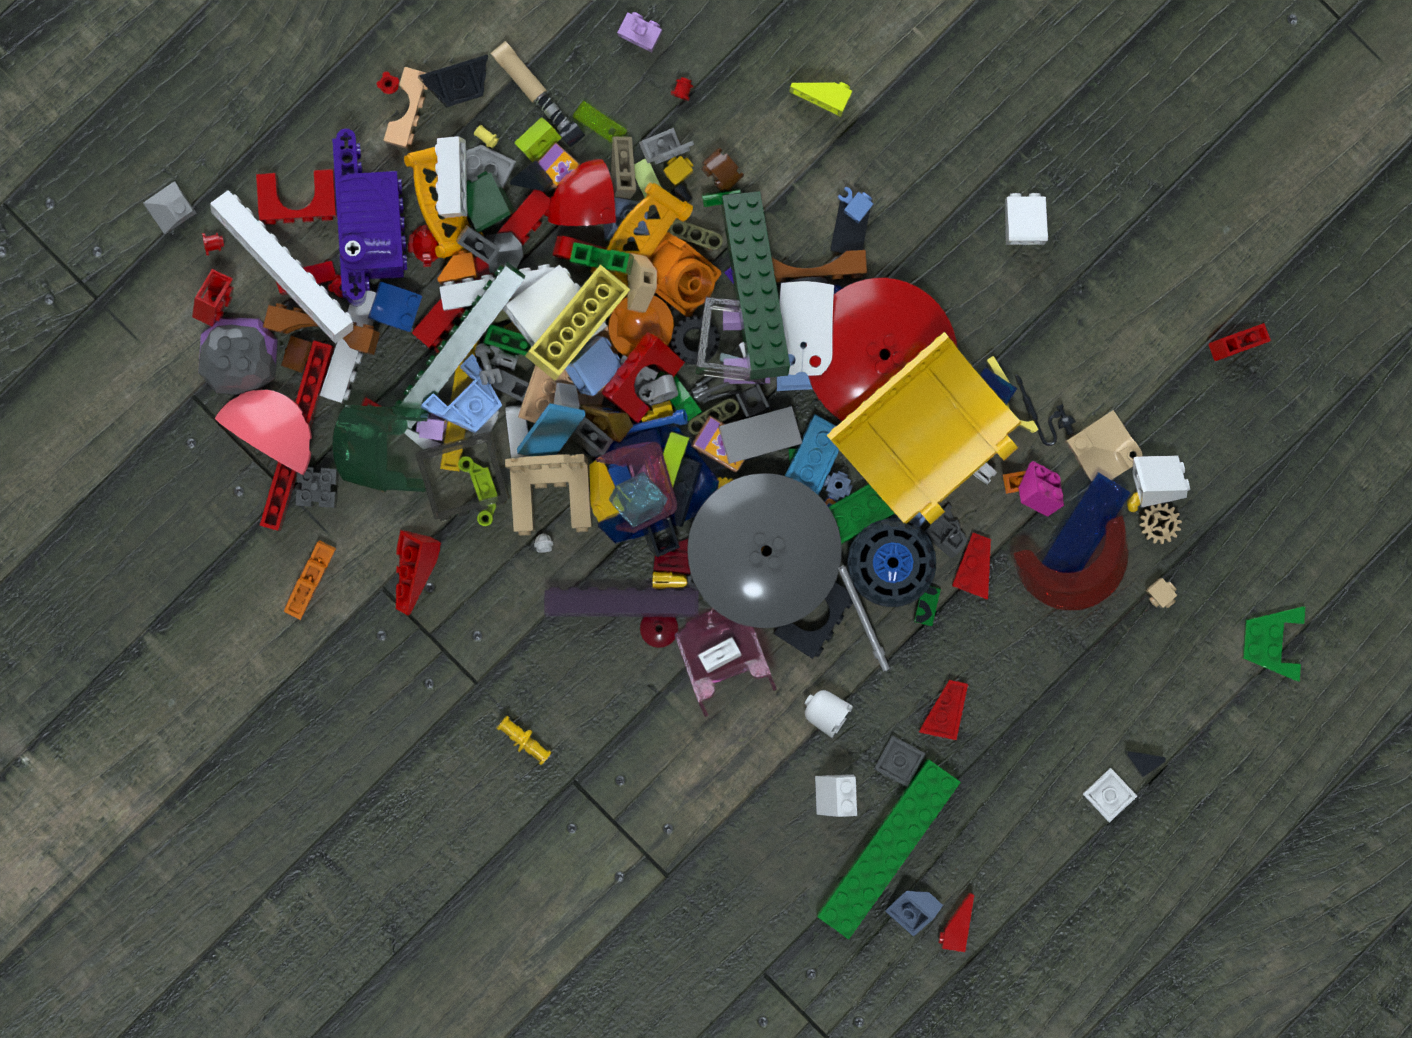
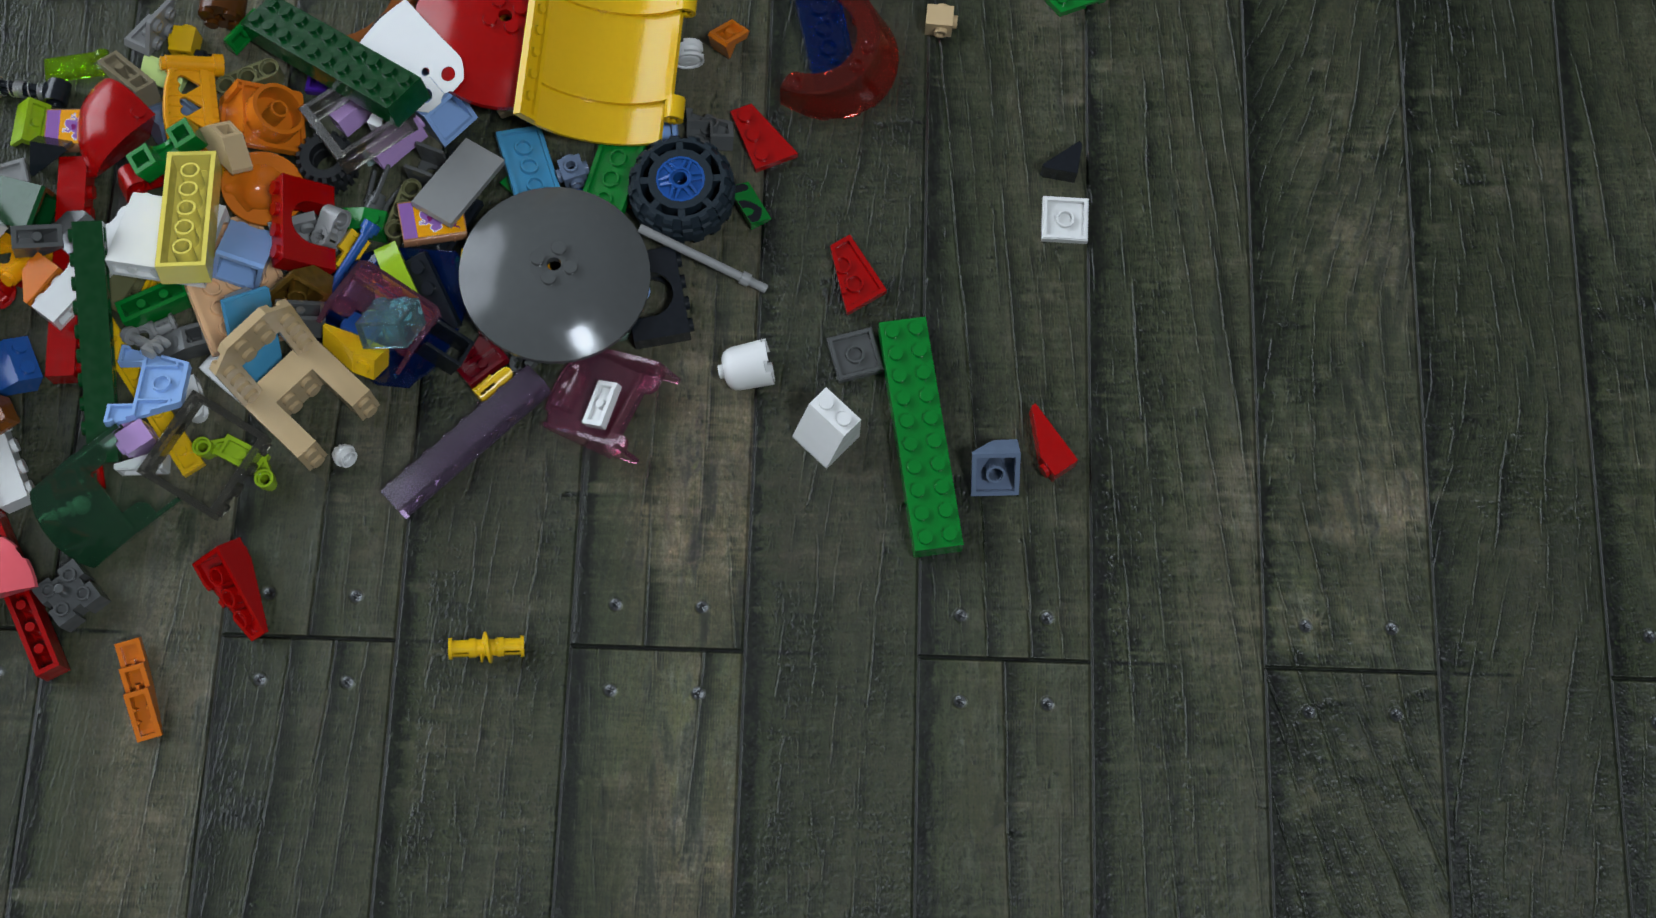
camera: 45 degrees left, 15 degrees down
dark red dish [640,609,678,648] -> none
dark pink slope [1019,461,1064,517] -> none

